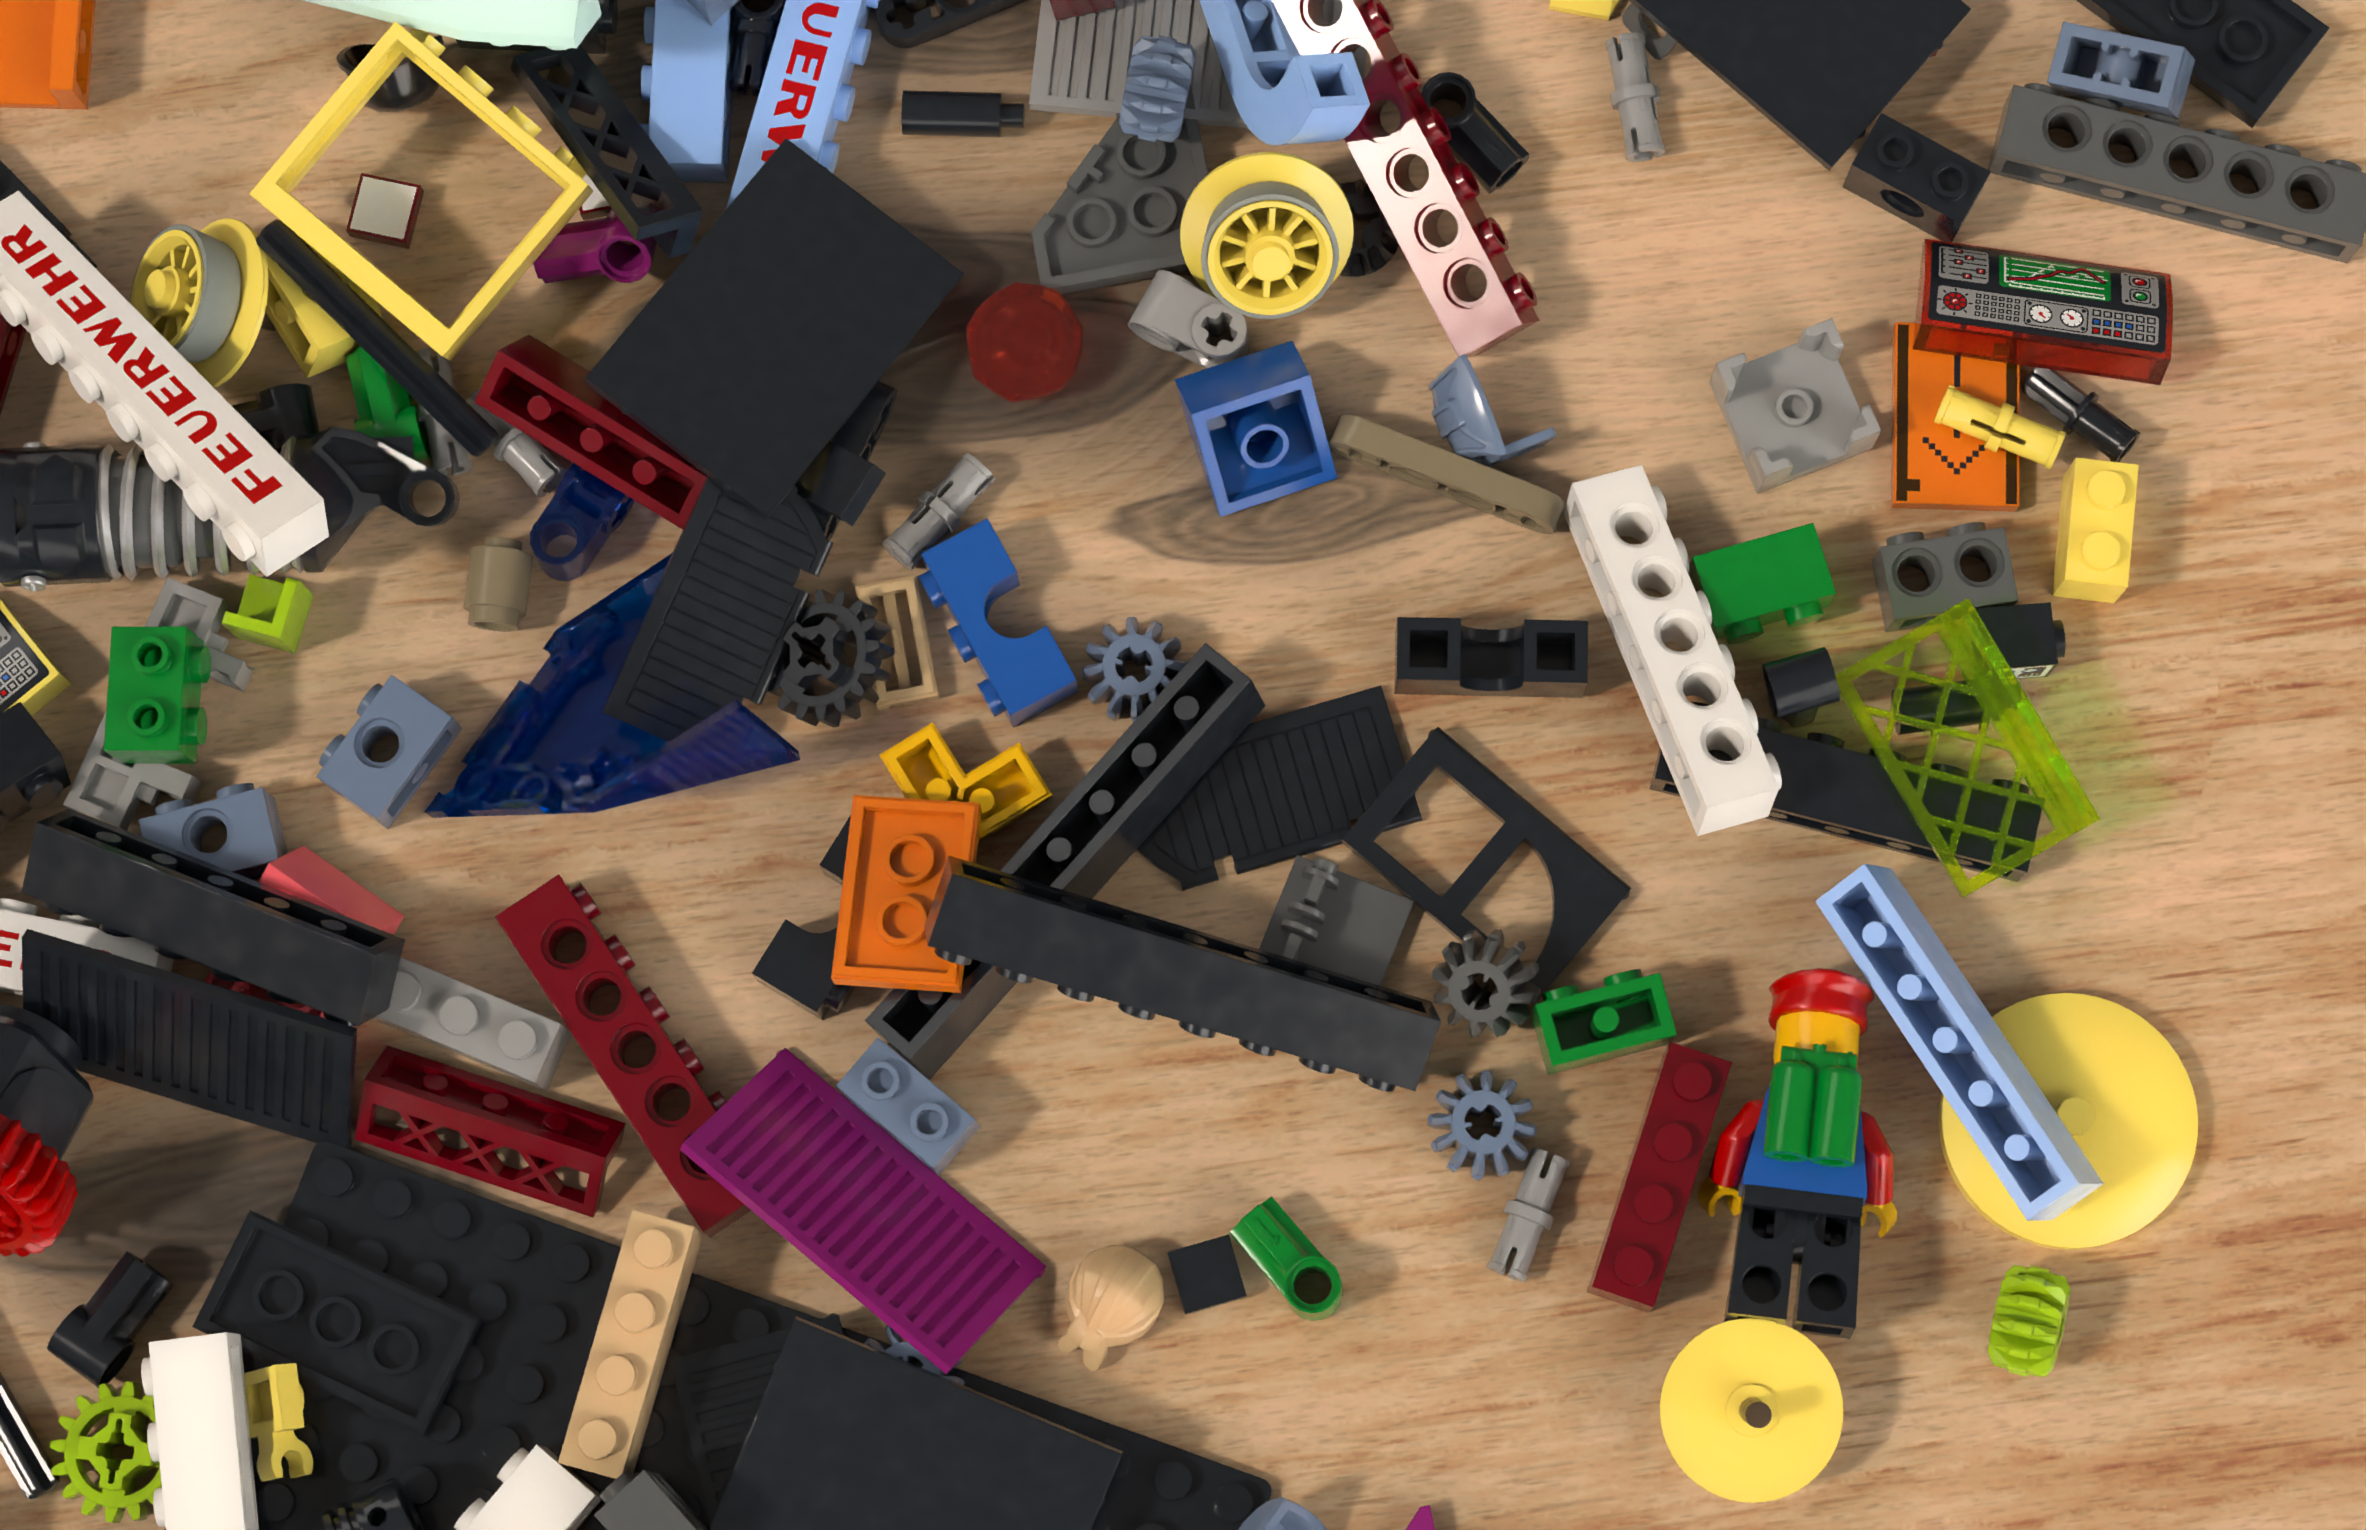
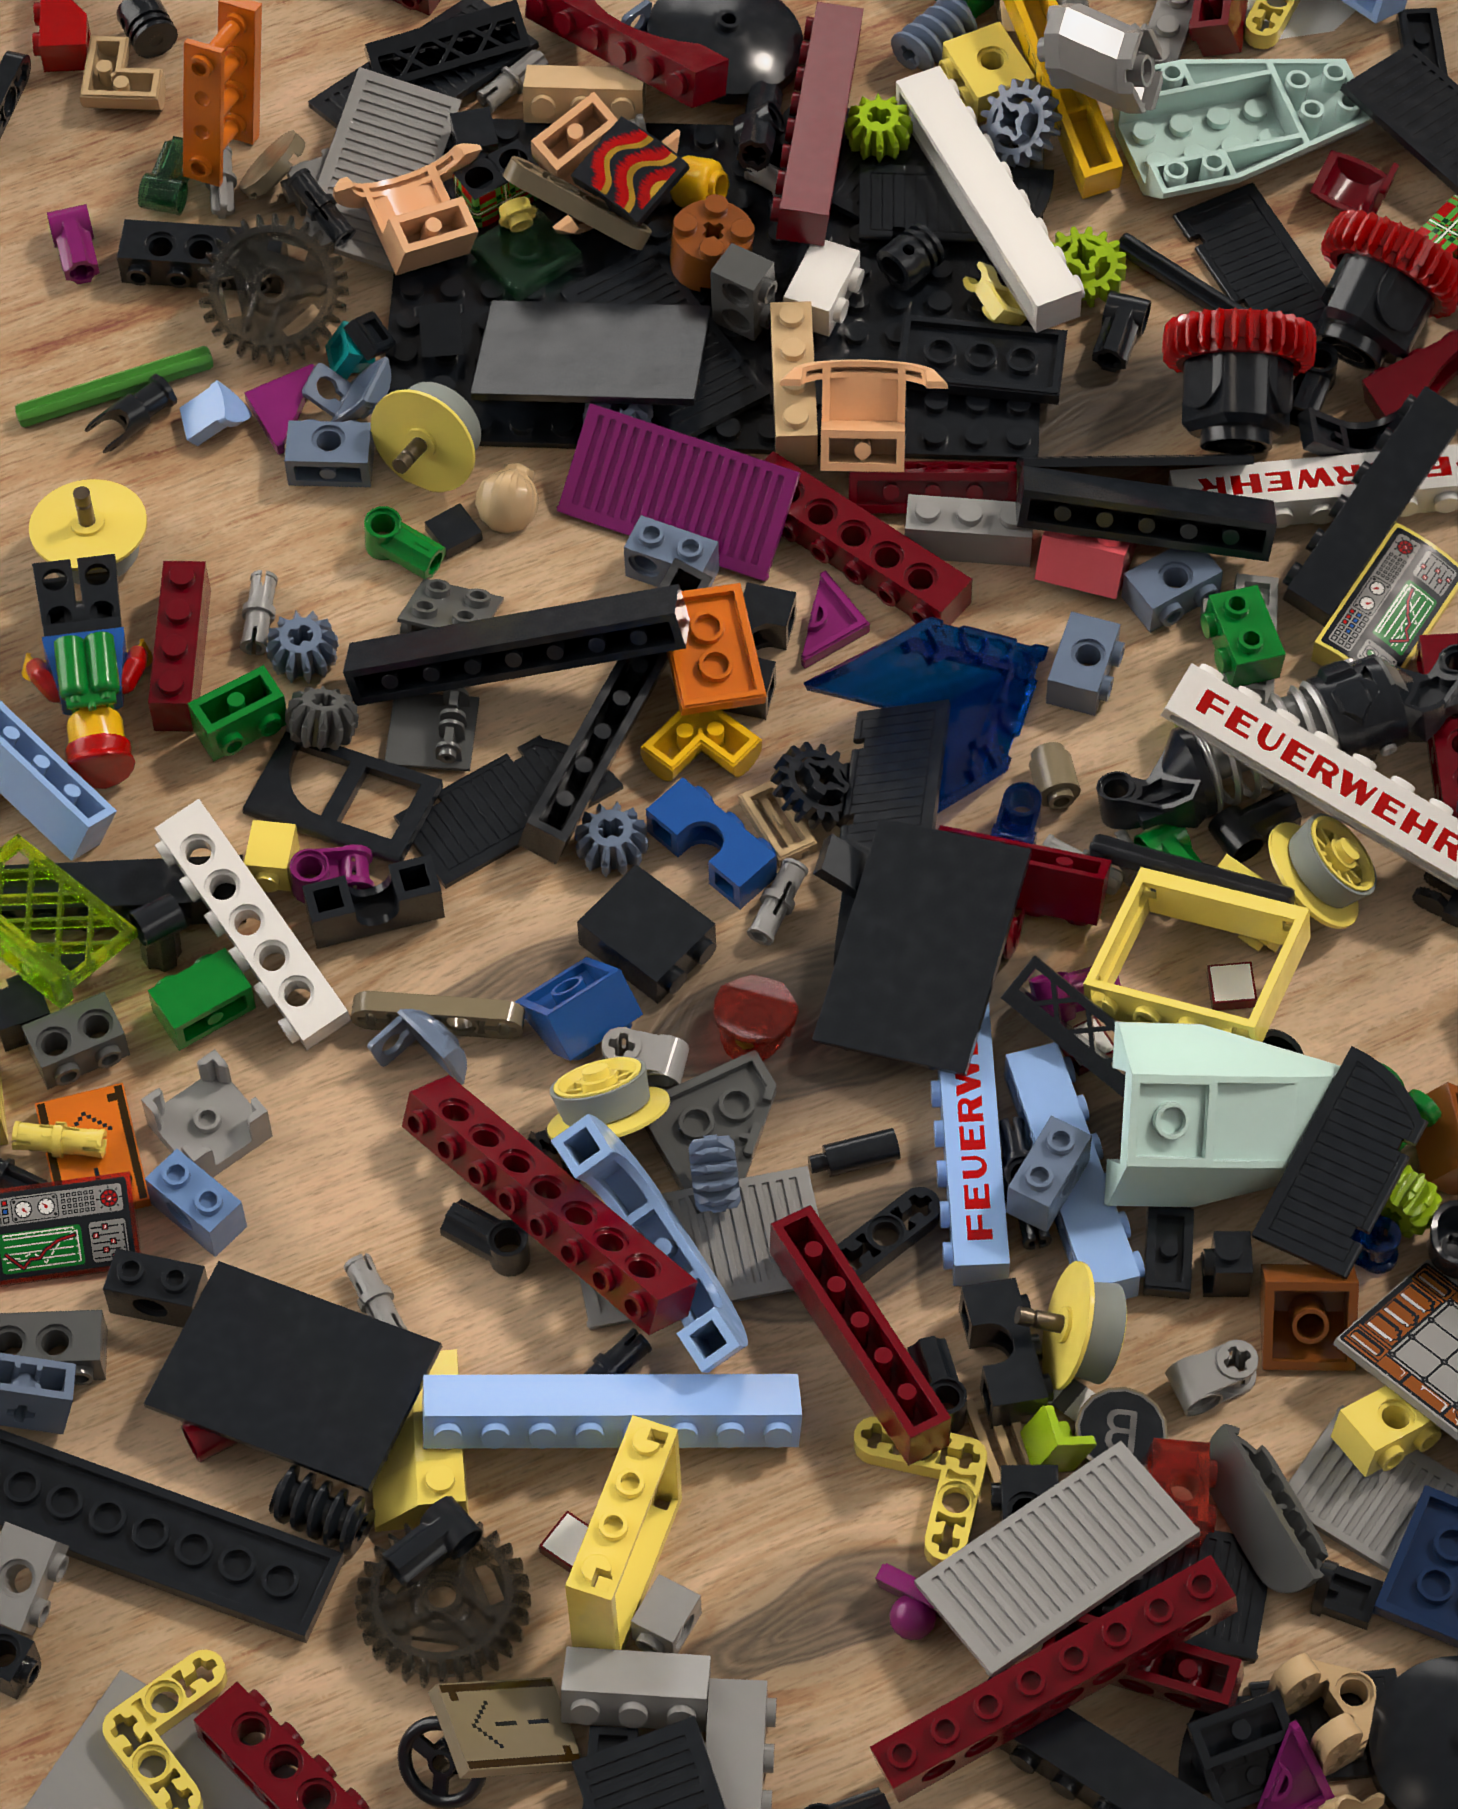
camera: 160 degrees right, 20 degrees down
none -> medium blue brick [145,1149,247,1257]
none -> light yellow brick [244,820,300,892]
none -> sand blue brick [284,419,375,487]
none -> magenta piece [290,844,375,904]
none -> light yellow piece [371,382,481,492]
none -> dark grey hinge [397,579,504,634]
none -> black brick [577,864,717,1004]
none -> light nougat piece [780,360,948,472]
none -> magenta tile [801,570,870,669]

